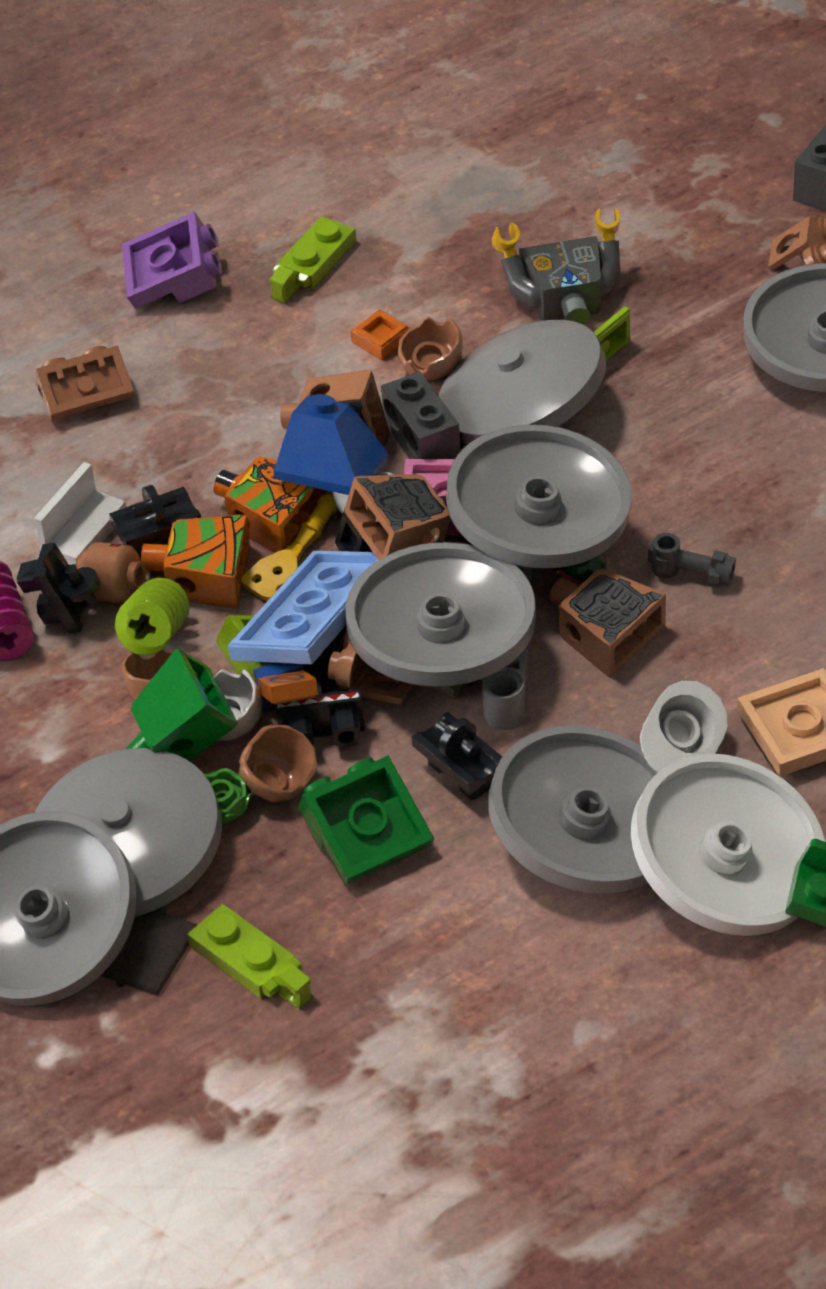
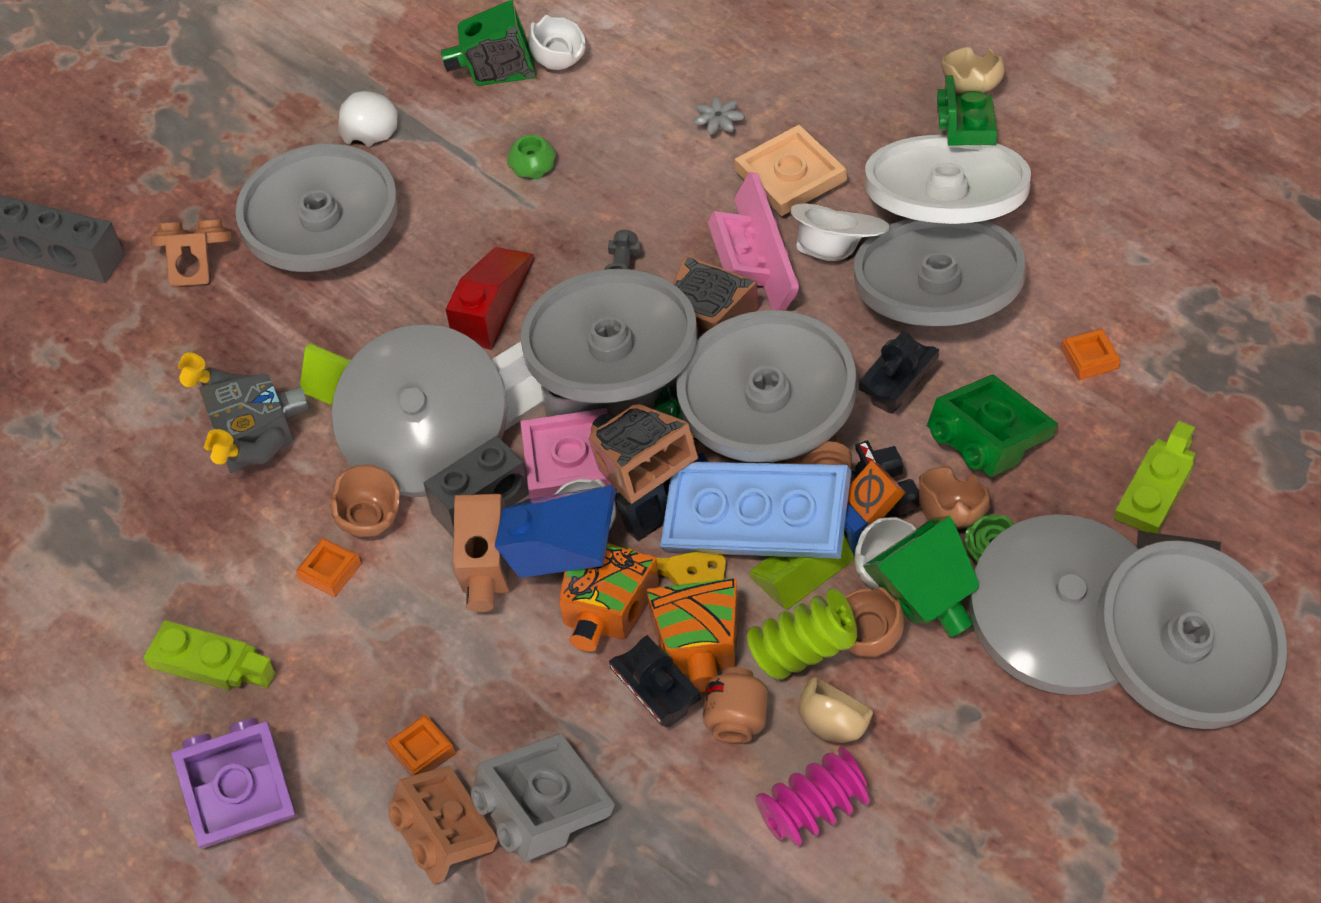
camera: 100 degrees left, 5 degrees up
black hips [16,542,100,634] -> none
white panel [34,462,126,565] -> none
none -> orange tile [386,714,456,776]
none -> red slope [445,247,534,350]
none -> light grey plate [471,733,615,862]
none -> bright pink bracket [707,172,799,311]
none -> tan hair [799,677,873,743]
none -> orange tile [1061,328,1120,380]

